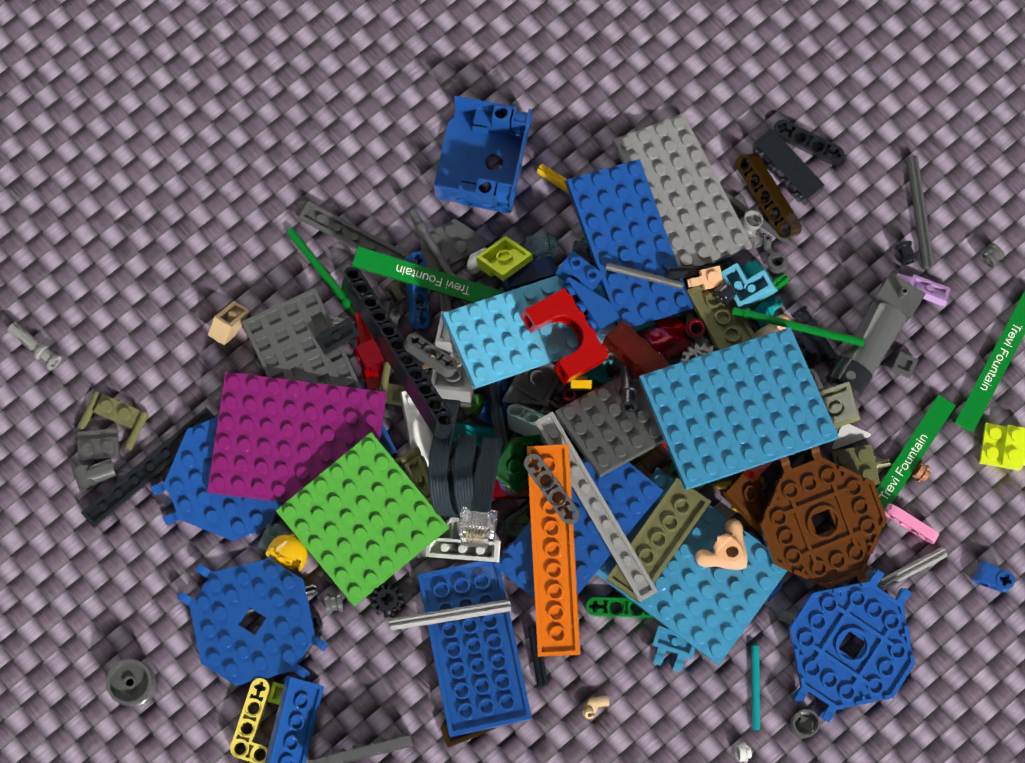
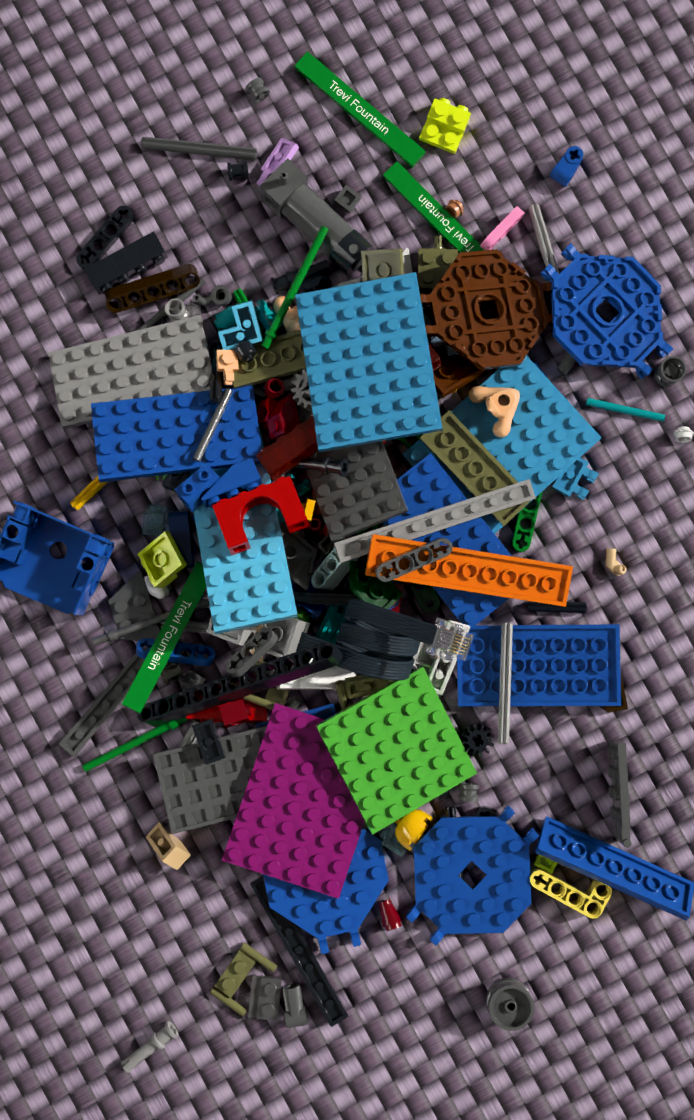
camera: 80 degrees left, 10 degrees up
none -> dark red cone [379,899,402,931]

